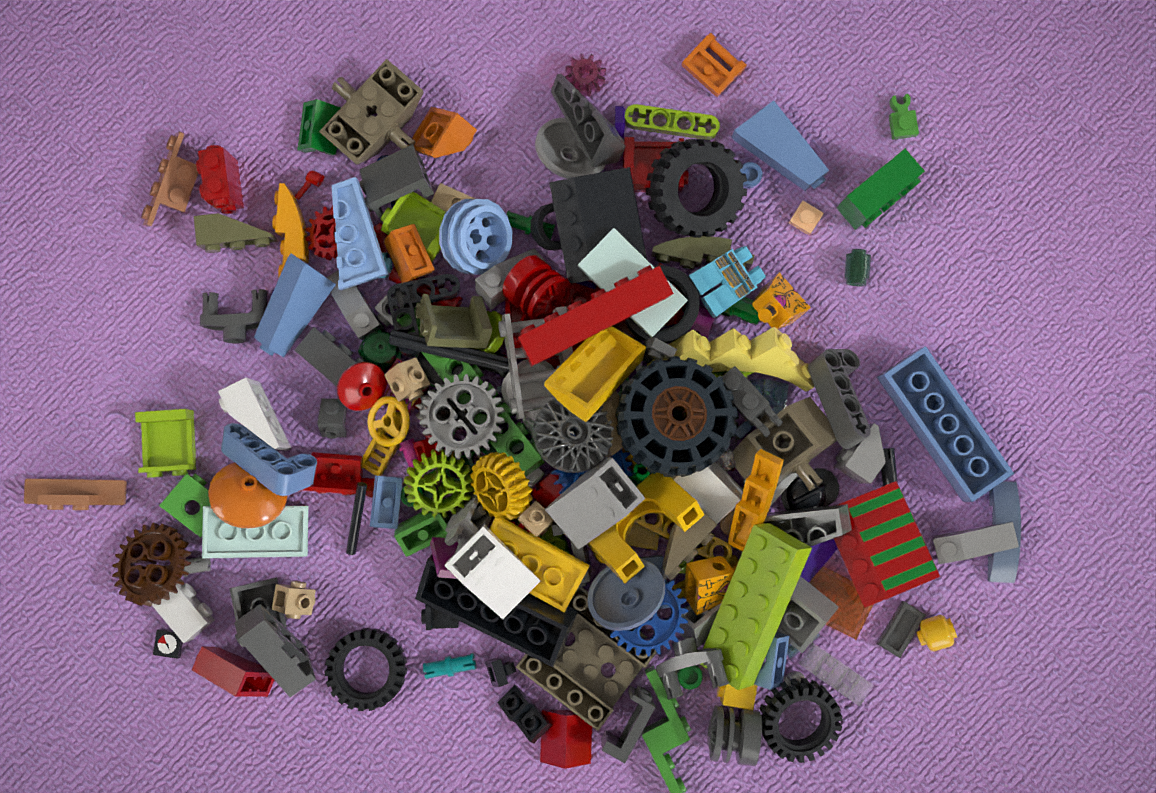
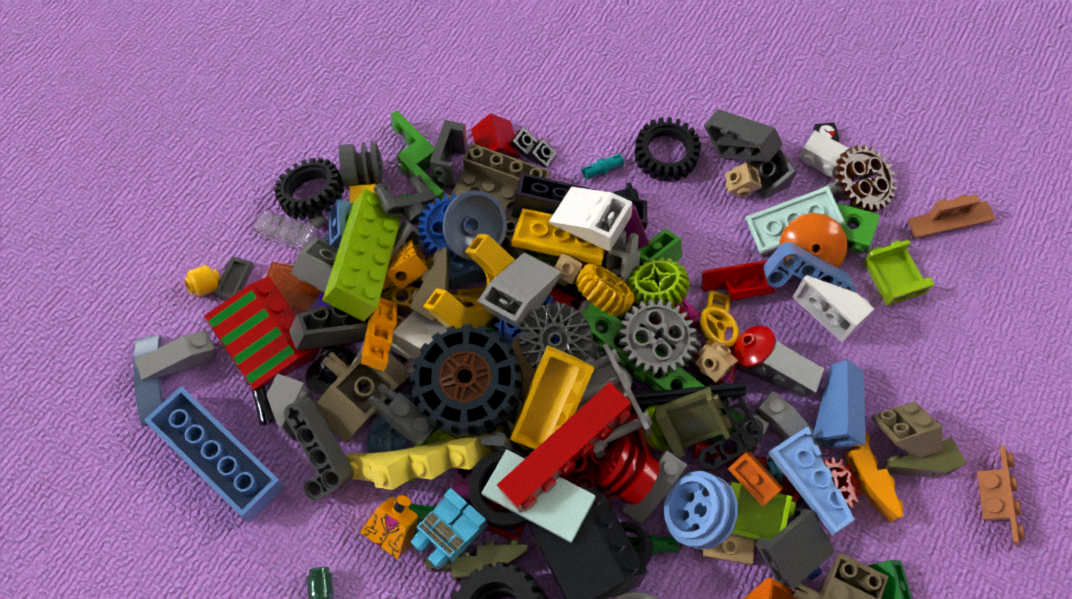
camera: 160 degrees right, 20 degrees down
red slope [192,646,275,697] -> none
red brick [196,145,244,214] -> none
dark grey connector [200,289,268,344] -> none
red hand [294,171,325,200] -> none
dark grey bracket [317,398,347,439] -> none
black bar [346,482,367,555] -> none
dark green helmet [358,329,402,372] -> none
medium blue panel [370,475,403,529] -> none
black tile [485,658,516,687] -> none
none -> dark tan slope [871,401,943,457]

